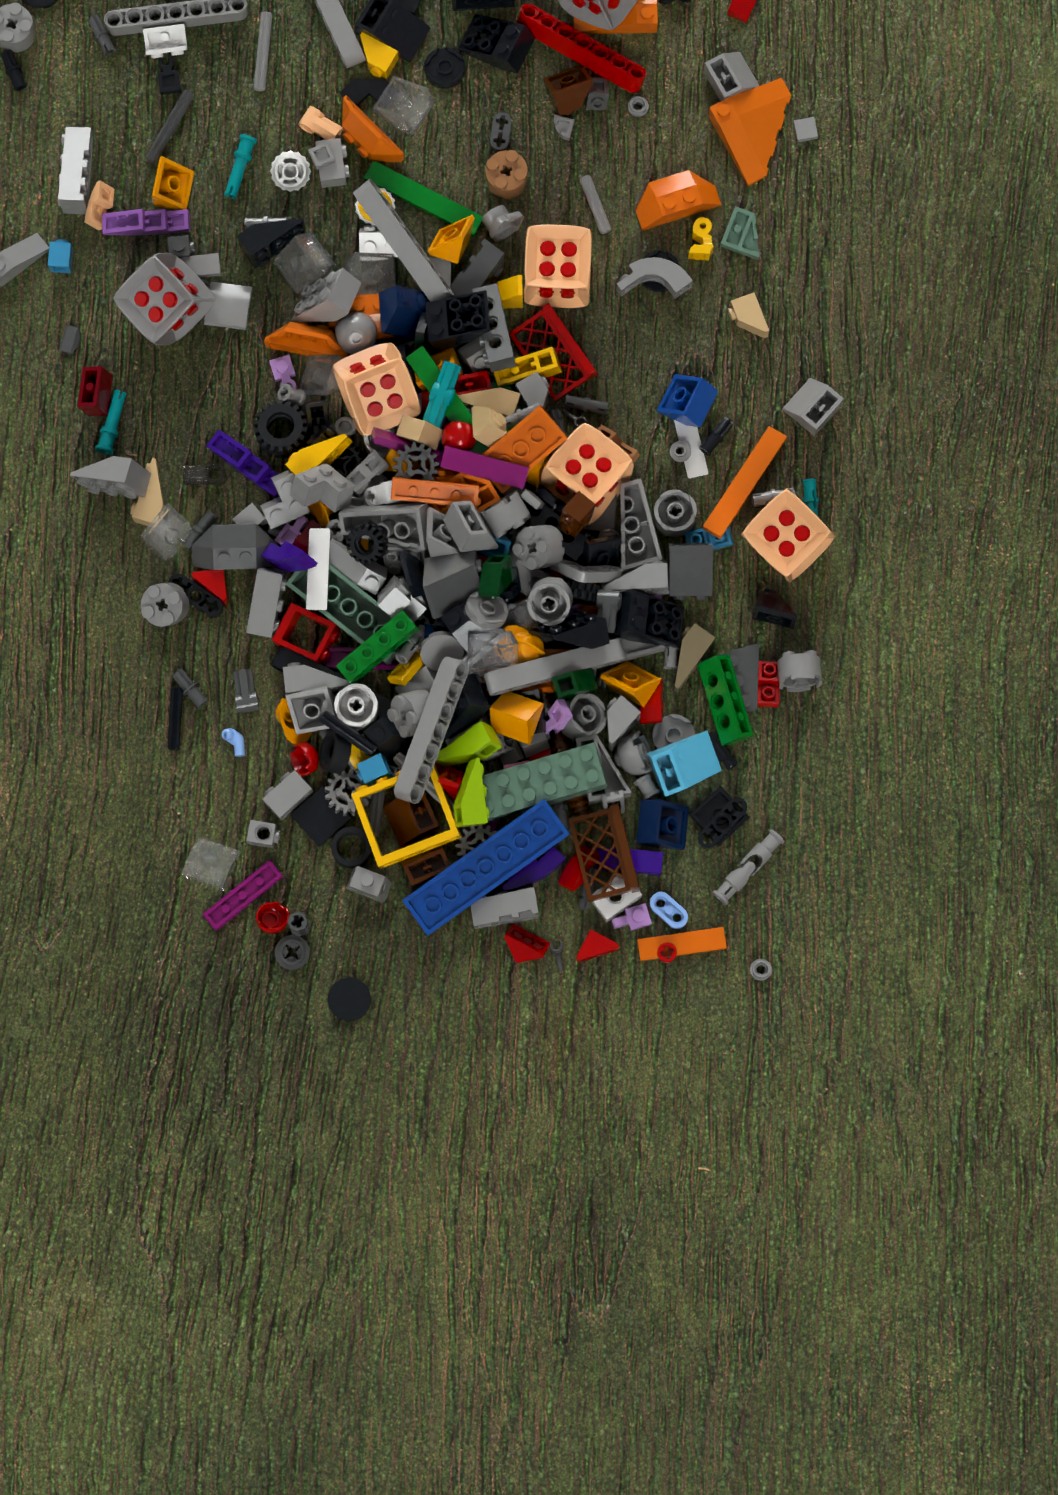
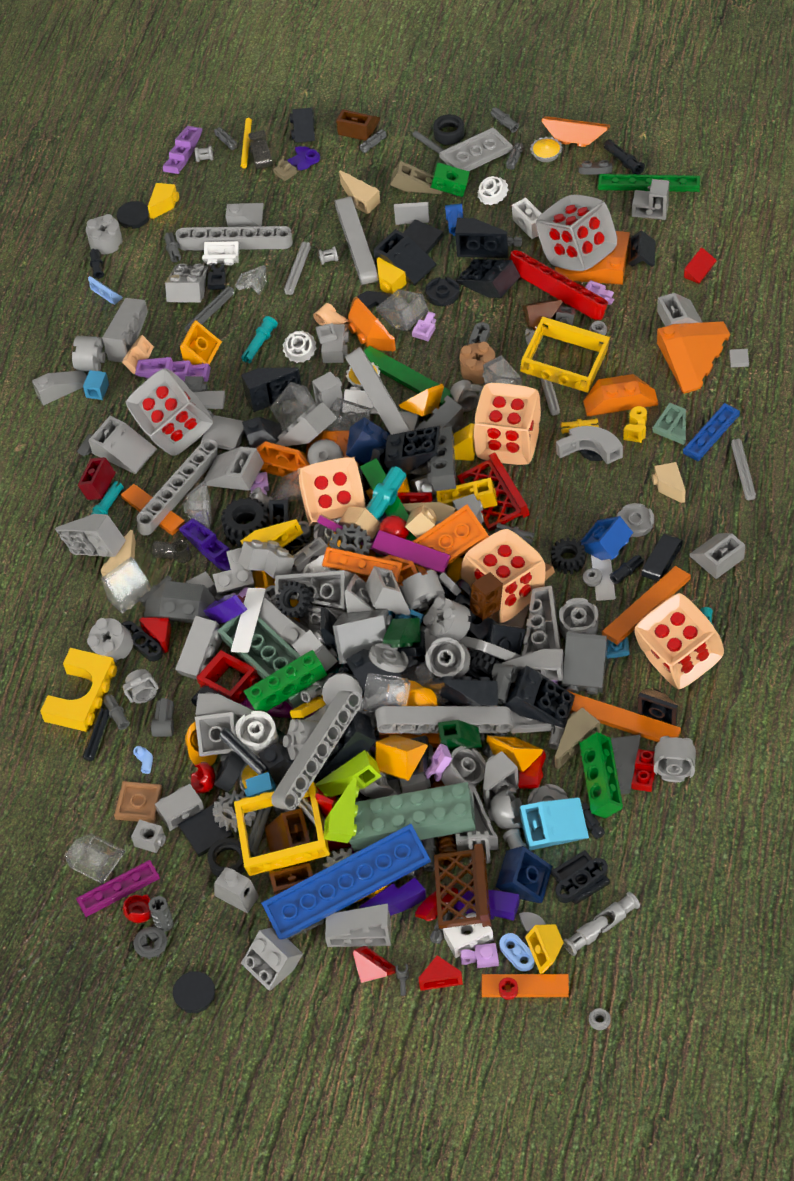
camera: 15 degrees right, 25 degrees down
none -> yellow arch [40,648,117,732]
none -> light grey brick [72,335,105,371]
none -> light blue slope [88,276,123,305]
none -> light grey slope [88,416,157,474]
none -> medium nougat tile [114,781,163,823]
none -> orange tile [121,484,185,536]
none -> light grey piece [122,669,159,703]
none -> light grey beam [137,439,218,535]
none -> light grey slope [165,263,209,302]
none -> clear slope [184,481,212,531]
none -> light grey slope [202,447,264,491]
none -> clear slope [235,265,266,295]
none -> light grey slope [241,927,303,991]
none -> black slope [242,417,287,448]
none -> light grey brick [312,371,344,412]
none -> light grey bush [318,246,338,265]
none -> lavender plate [412,312,436,341]
none -> clear slope [482,355,522,387]
none -> light grey tile [519,912,546,935]
none -> yellow window [520,317,610,393]
none -> yellow slope [525,924,564,973]
none -> black tyre [551,538,585,574]
none -> yellow pin [561,418,599,434]
none -> orange tile [569,691,681,742]
none -> lavender plate [585,280,614,305]
none -> light grey tile [617,503,654,537]
none -> black beam [641,533,683,582]
none -> blue tile [683,403,740,462]
none -> light grey axle [731,438,756,501]

